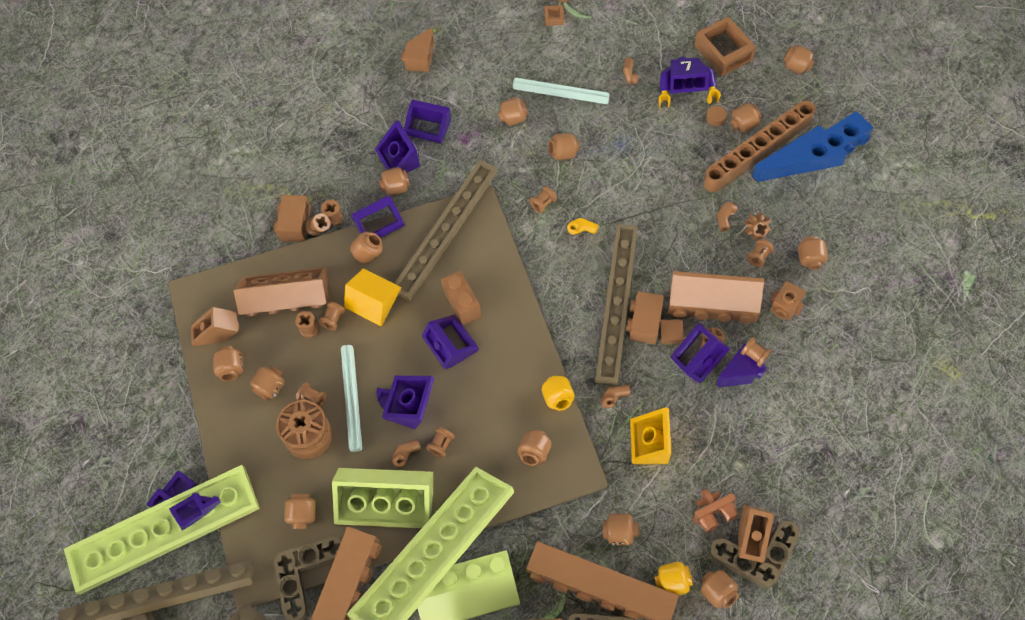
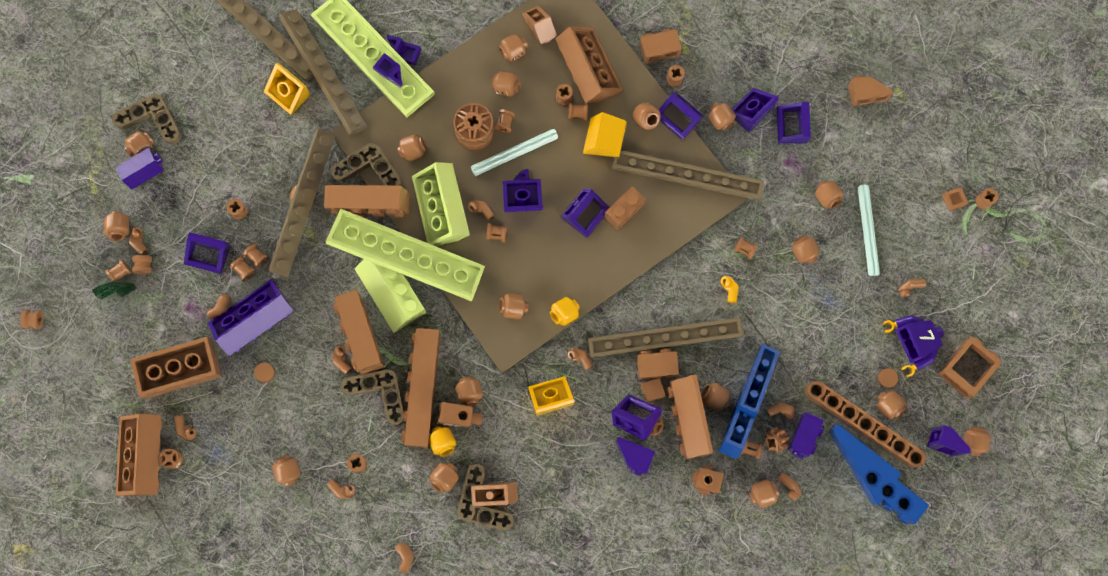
camera: 65 degrees right, 15 degrees up
medium nougat bush [305,213,331,236] -> none
nougat hips [692,489,739,533] -> none
medium nougat bush [741,337,772,367] -> none
none -> medium nougat torso [436,402,483,428]
none -> medium nougat head [701,383,731,412]
none -> blue brick [718,344,780,459]
none -> medium nougat arm [778,472,801,501]
none -> dark purple brick [787,412,824,459]
none -> dark purple tile [927,425,971,456]

